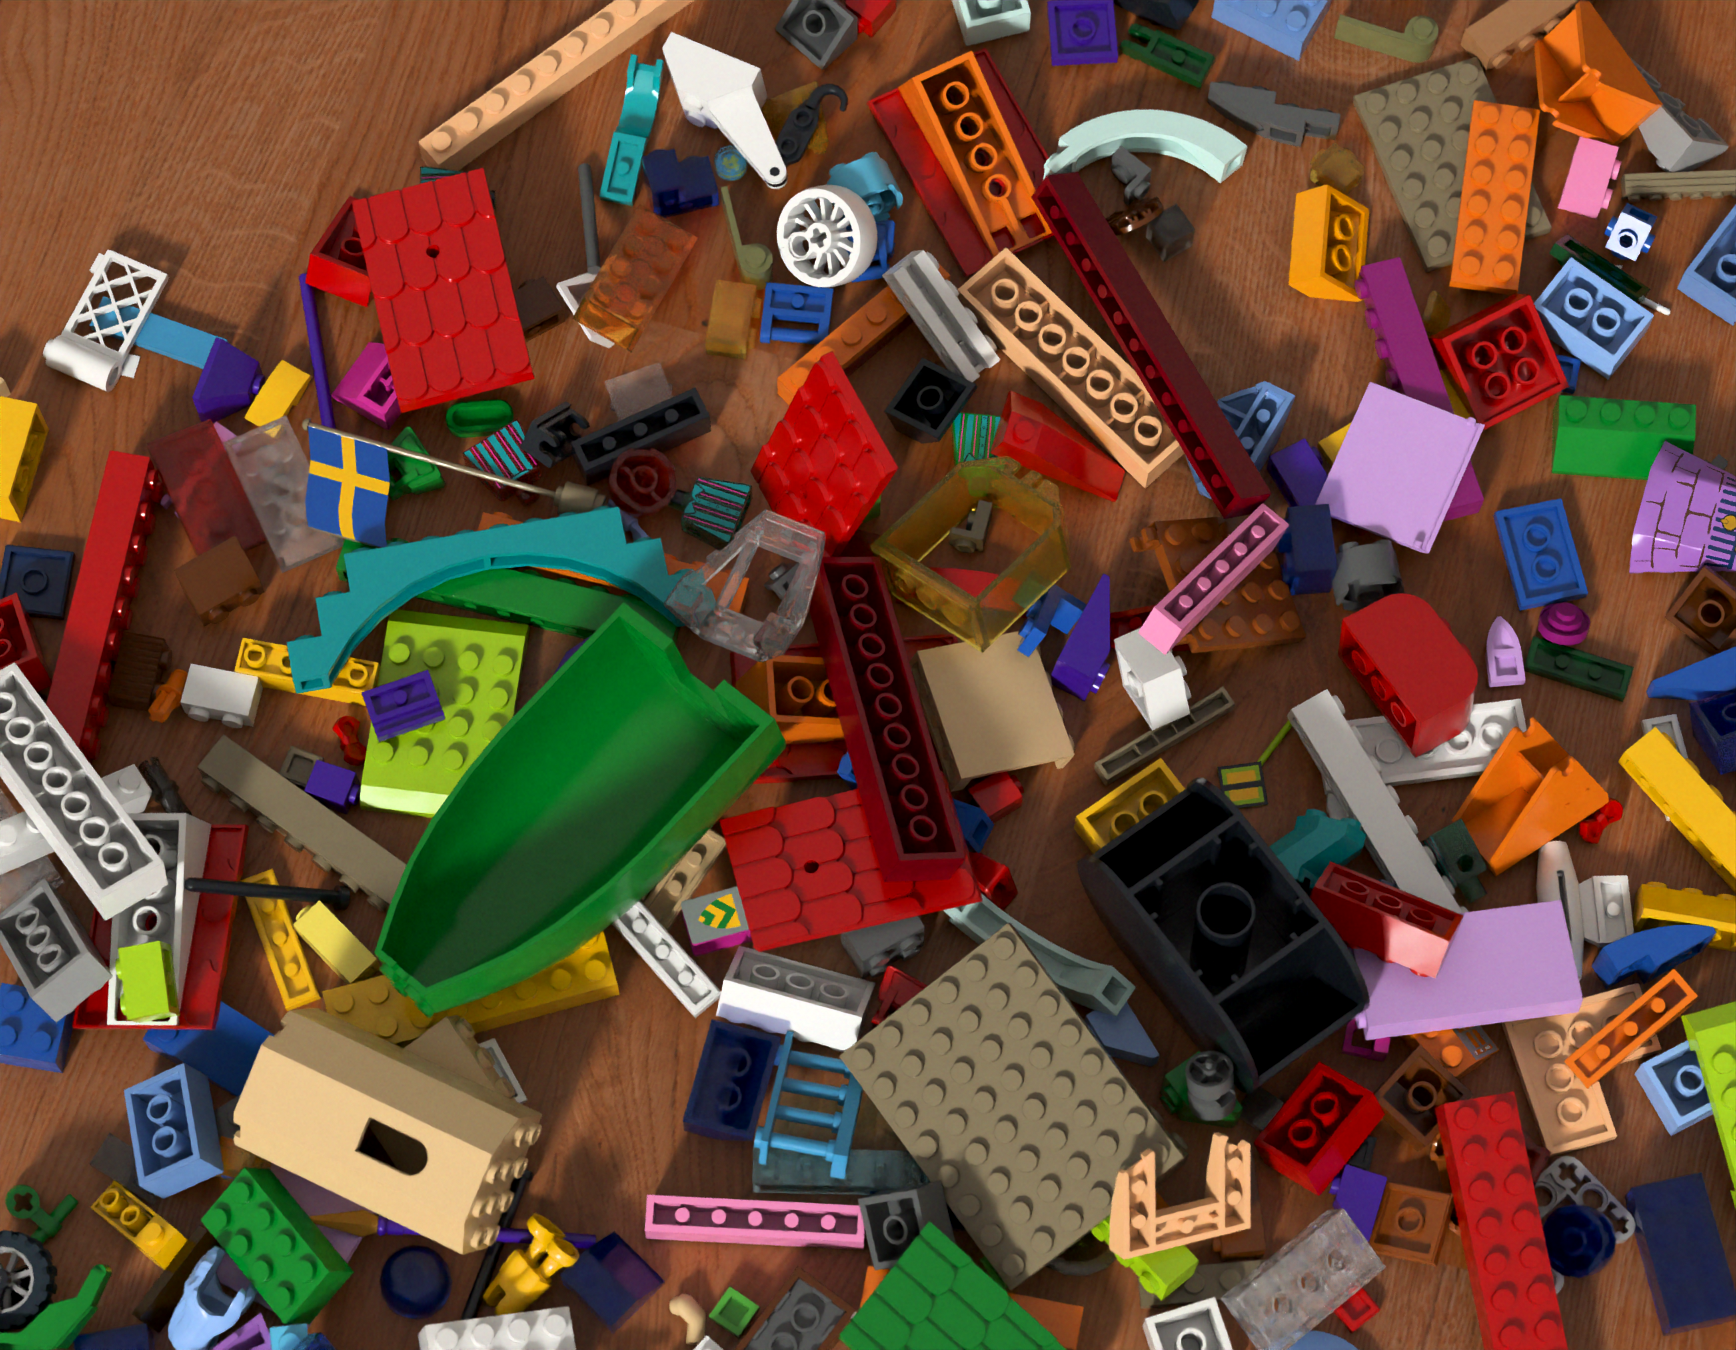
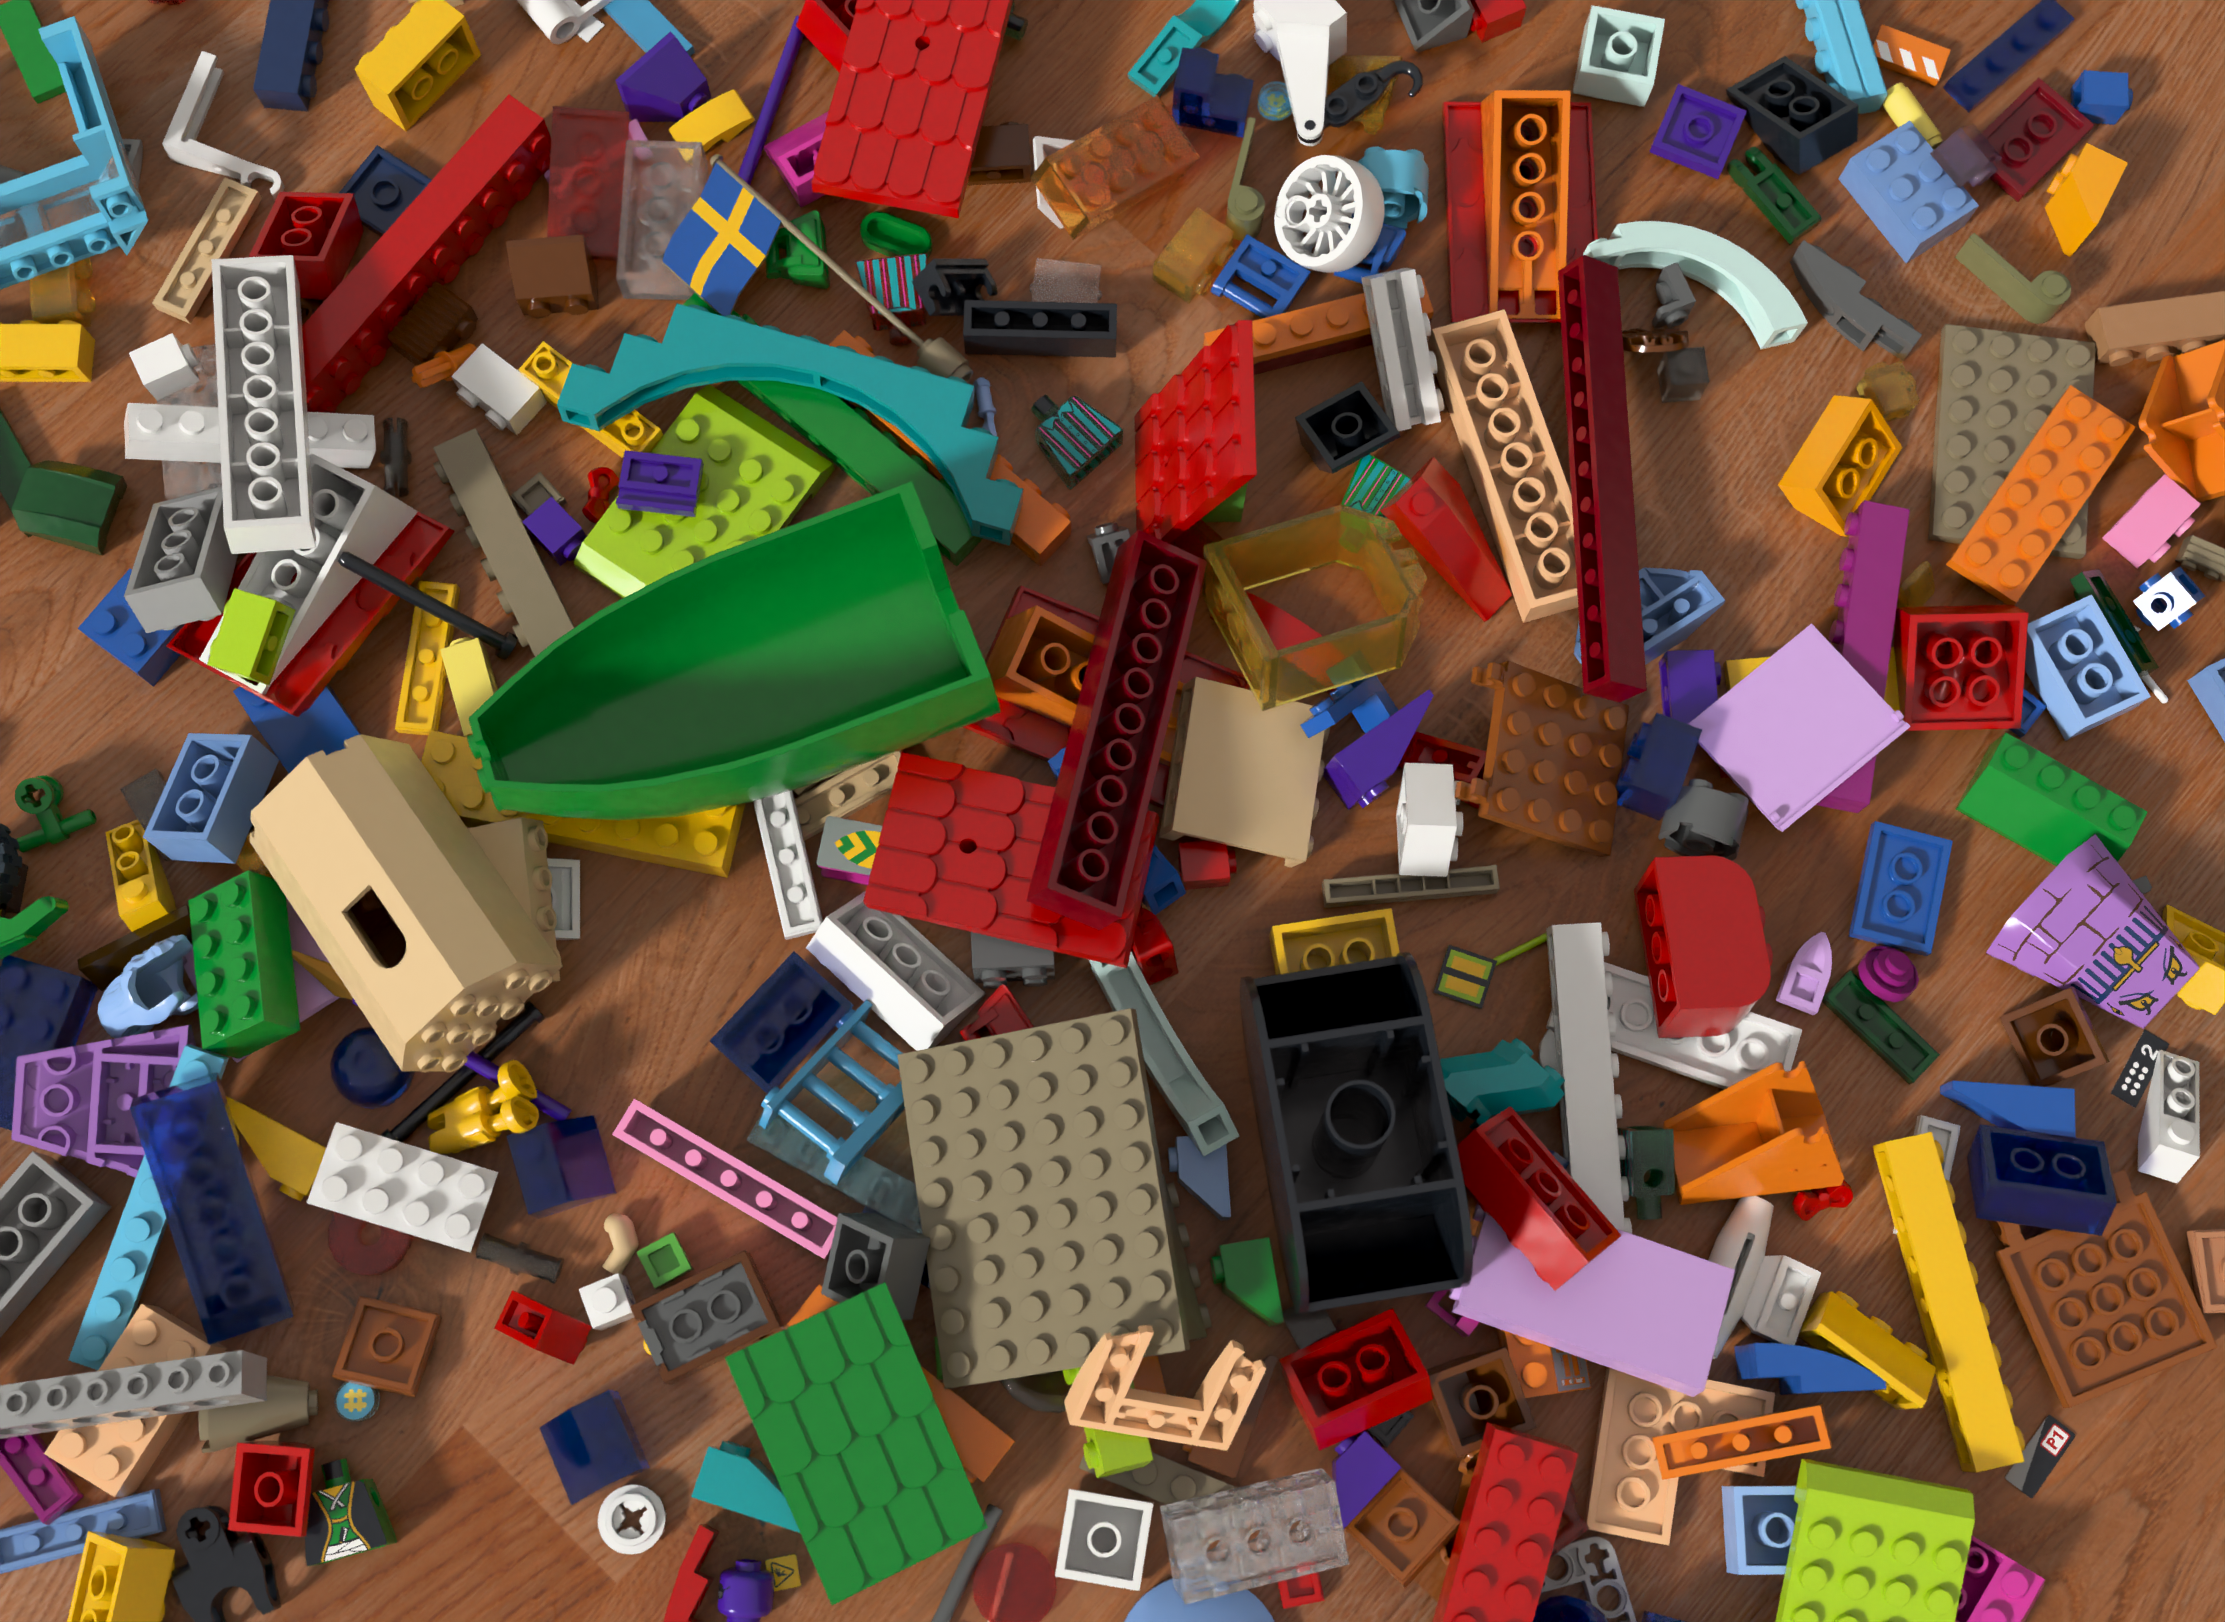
camera: 25 degrees right, 5 degrees up
dark grey bar [578,164,601,274] -> none
clear red cylinder [607,448,677,518] -> none
clear windscreen [664,509,826,662] -> none
dark grey bracket [949,500,993,553] -> none
bright pink brick [1138,503,1290,655] -> none
dark grey wheel [1186,1051,1236,1121] -> none

